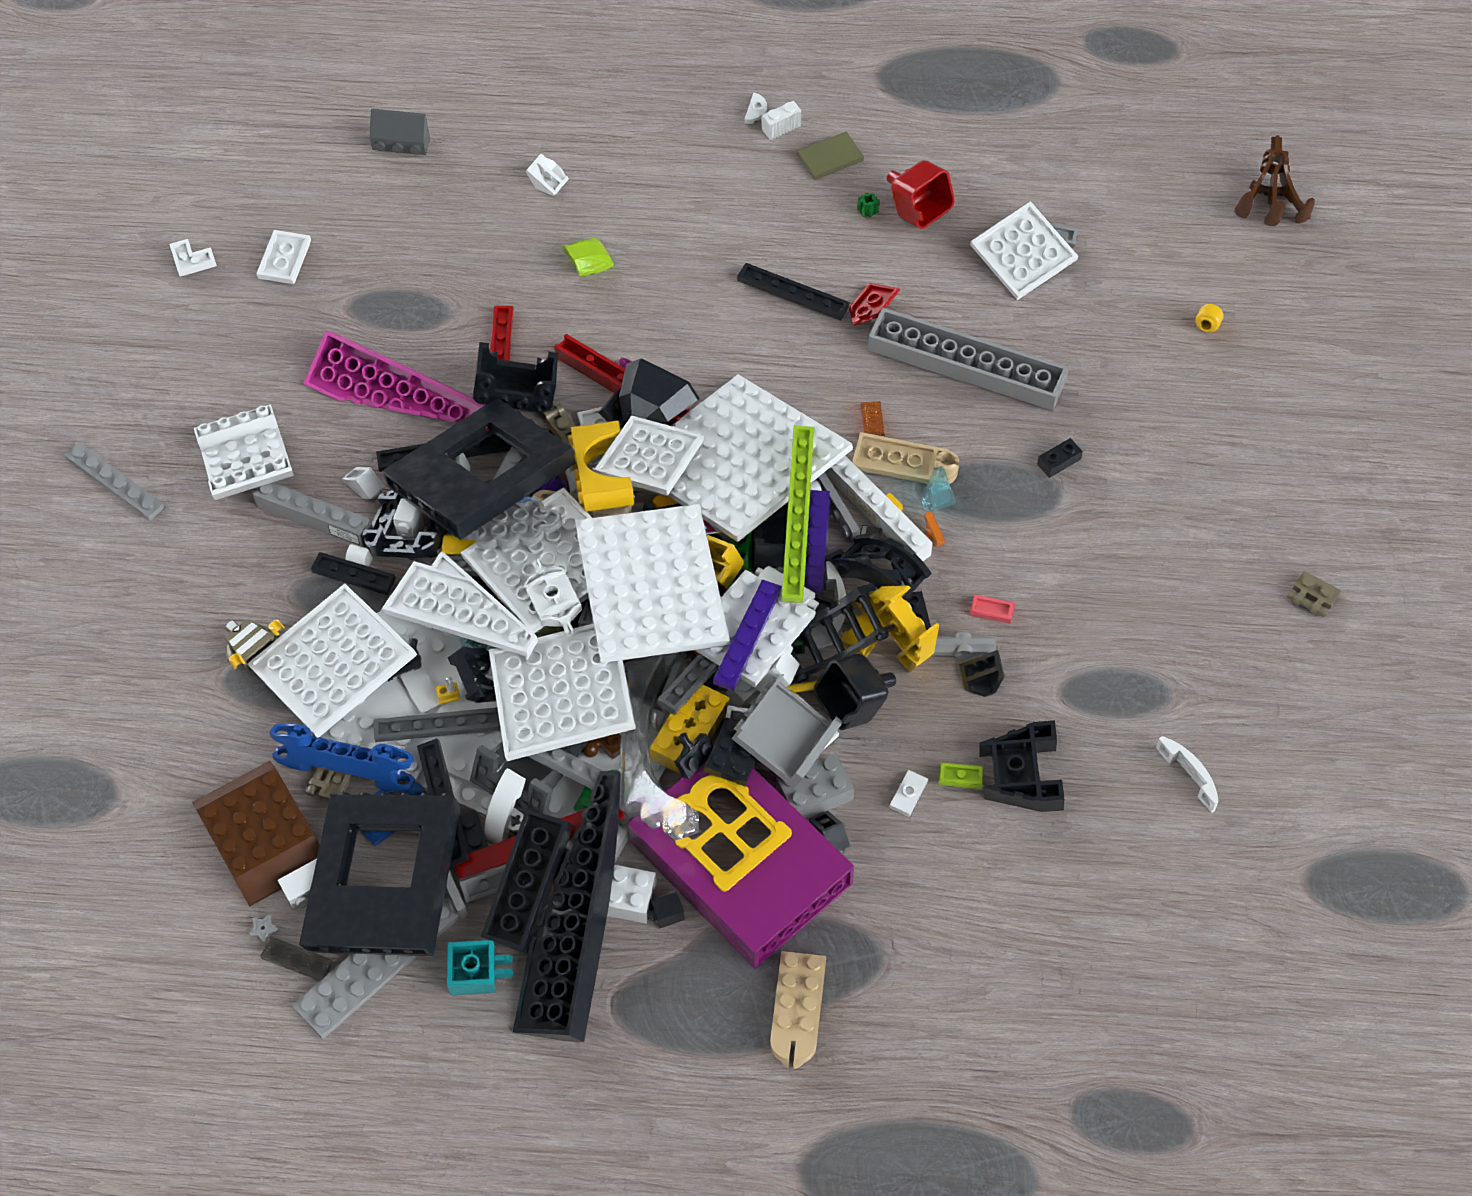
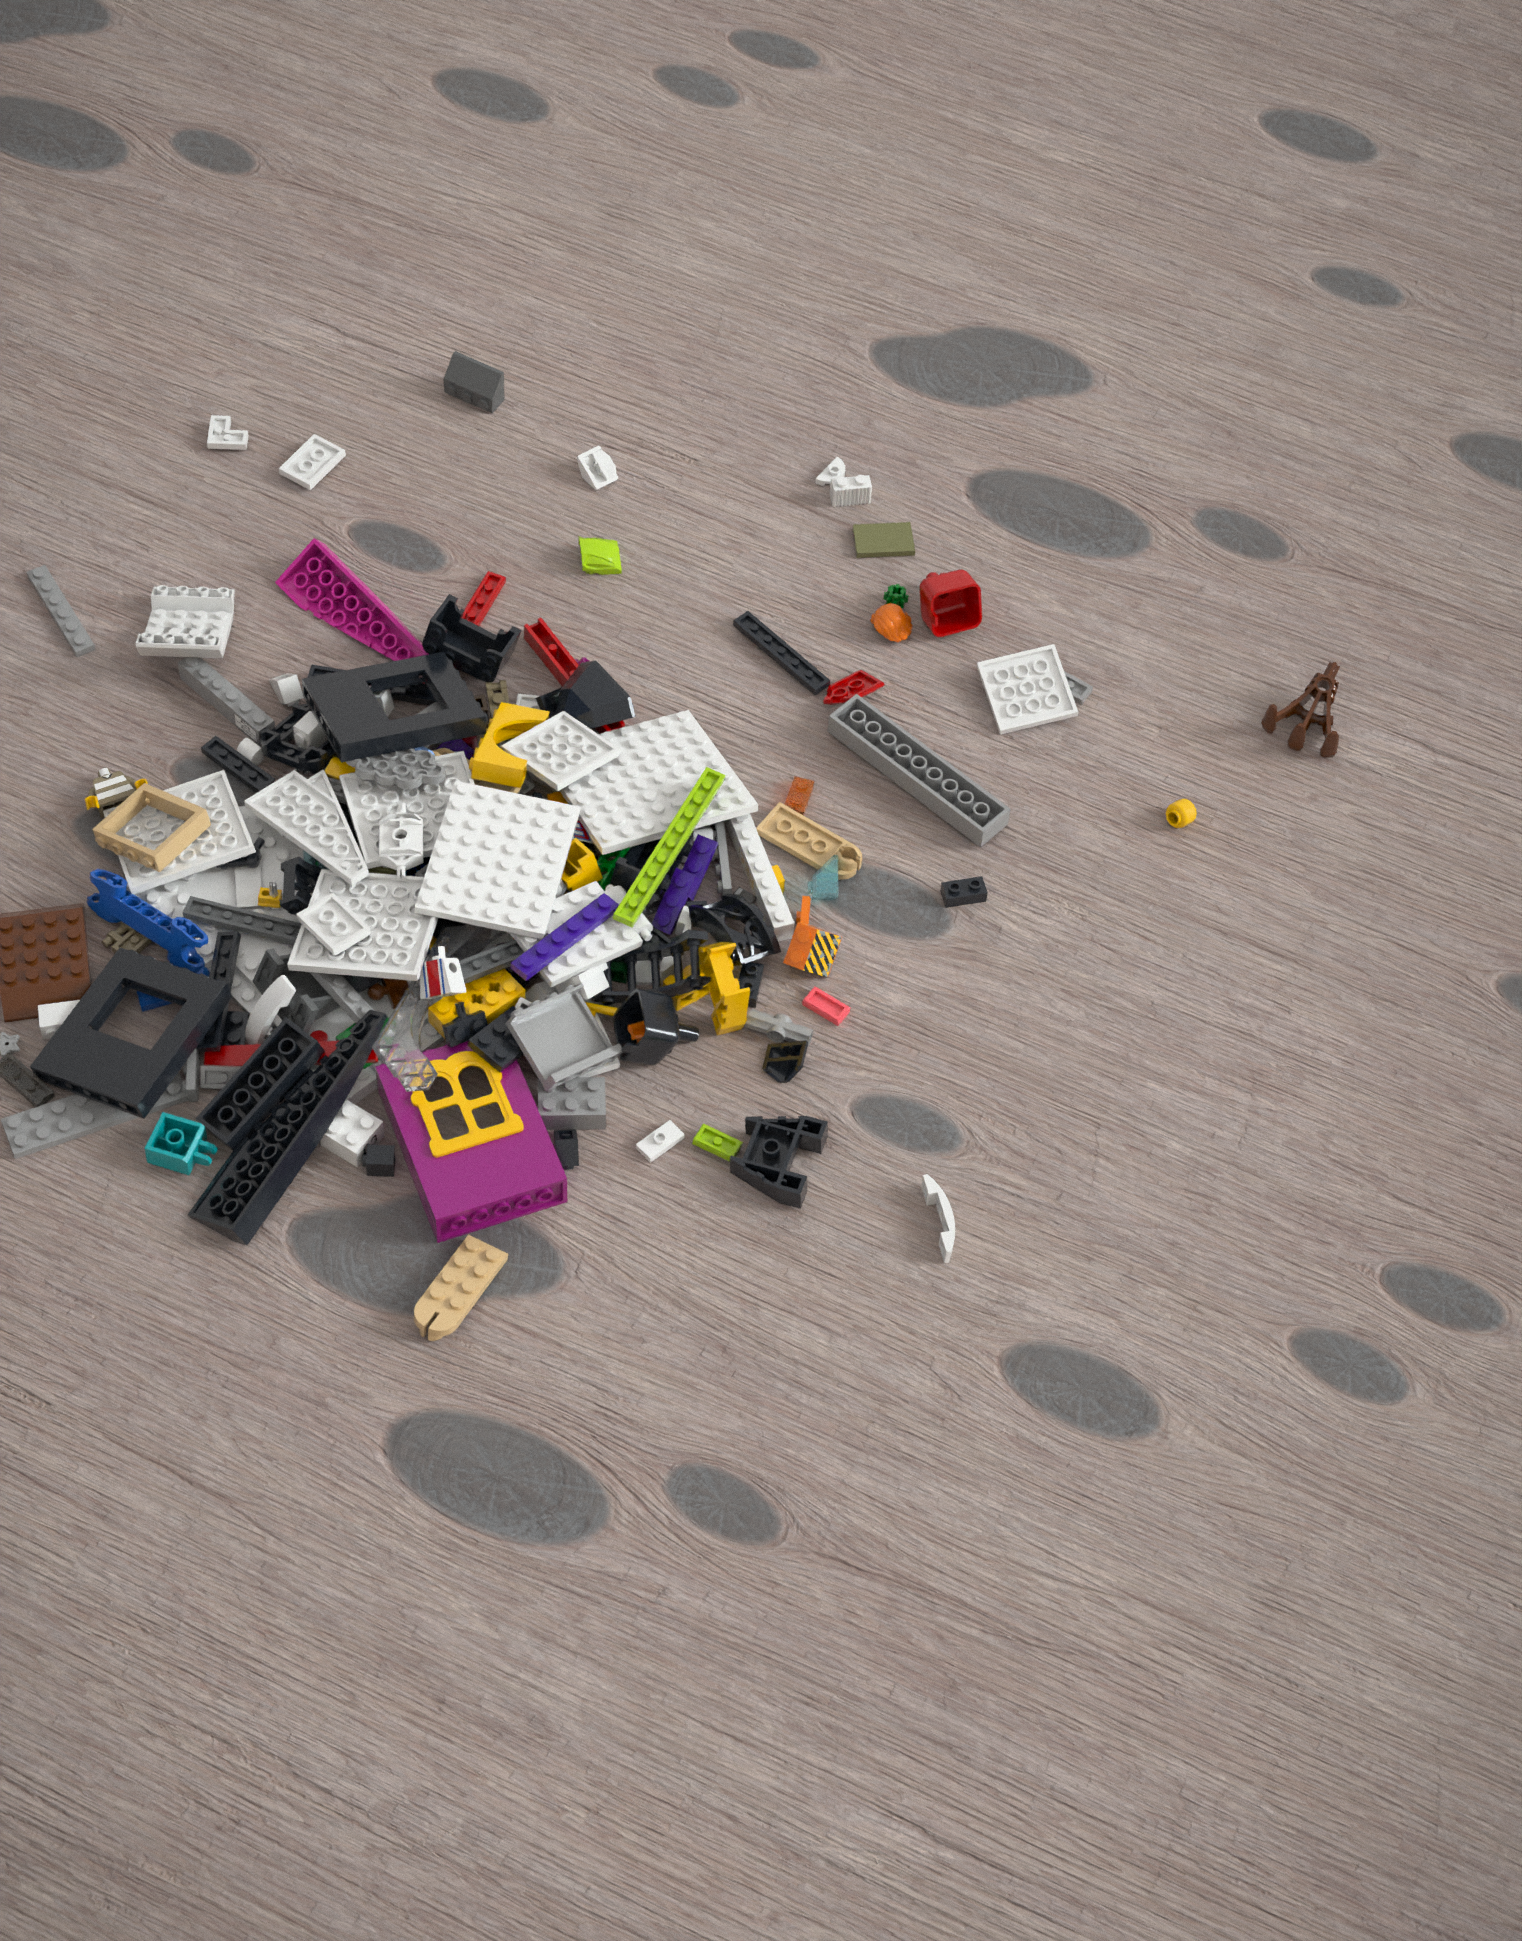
camera: 15 degrees right, 5 degrees down
dark tan plate [1287,571,1341,617] -> none
none -> tan window [92,783,211,872]
none -> white plate [296,893,371,956]
none -> red sticker [310,1030,328,1041]
none -> white torso [420,946,466,999]
none -> orange plate [628,1021,645,1043]
none -> slope [783,922,842,977]
none -> orange hair [870,603,913,643]

